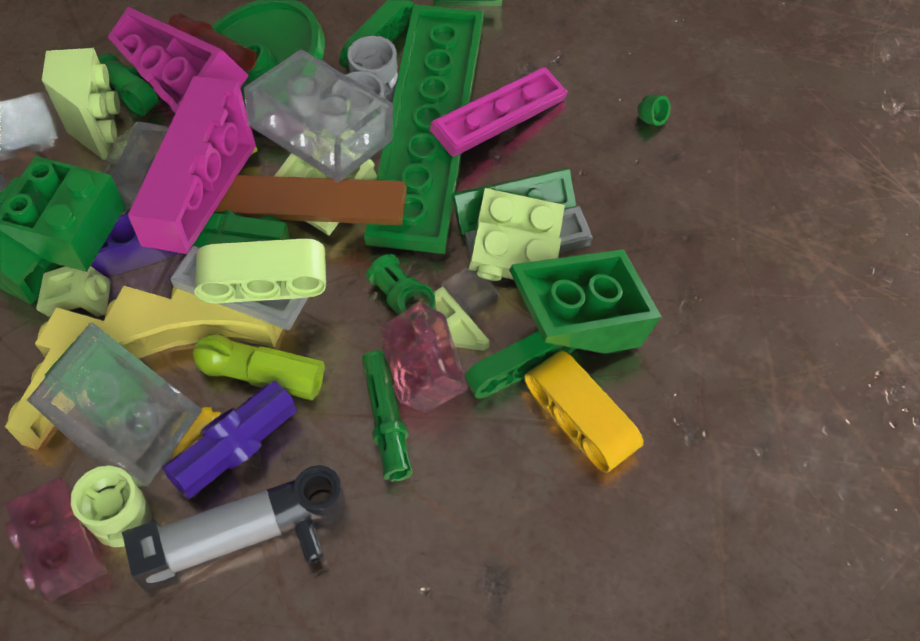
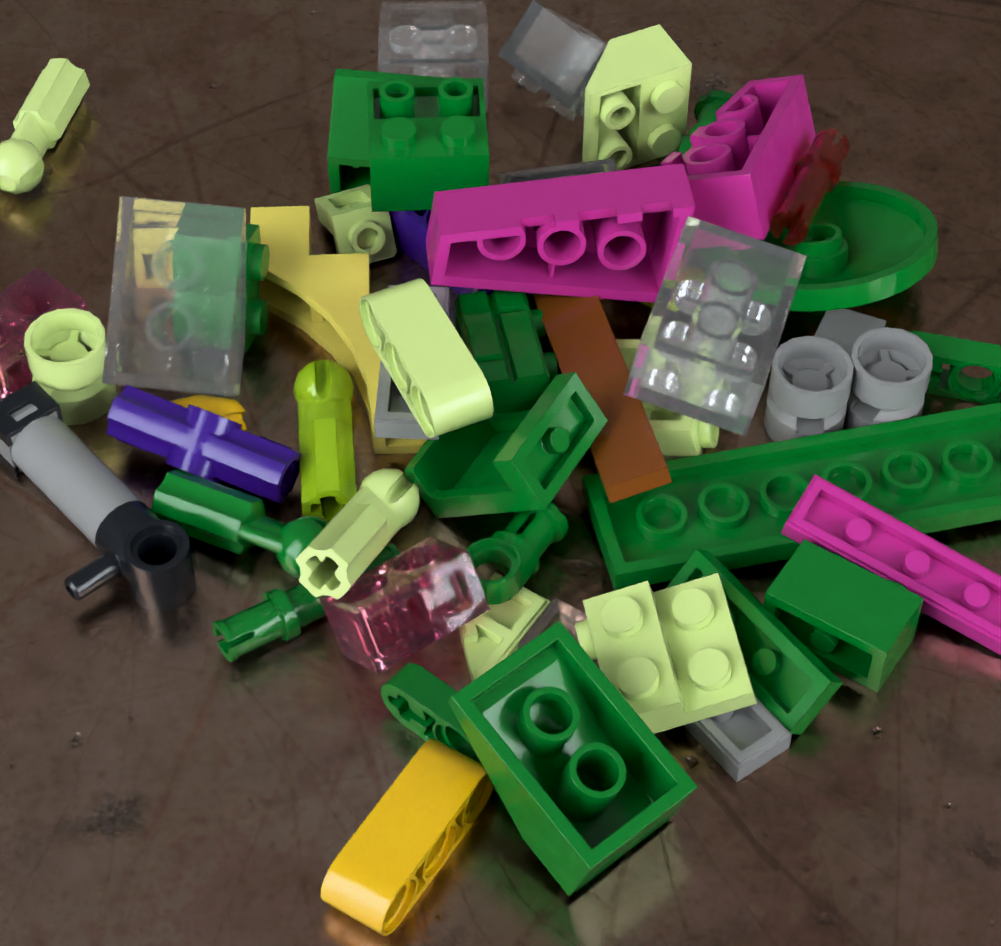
camera: 70 degrees right, 10 degrees down
none -> green piece [151,469,328,579]
none -> yellowish green piece [296,468,420,599]
none -> green panel [405,372,608,518]
none -> green brick [763,539,924,693]

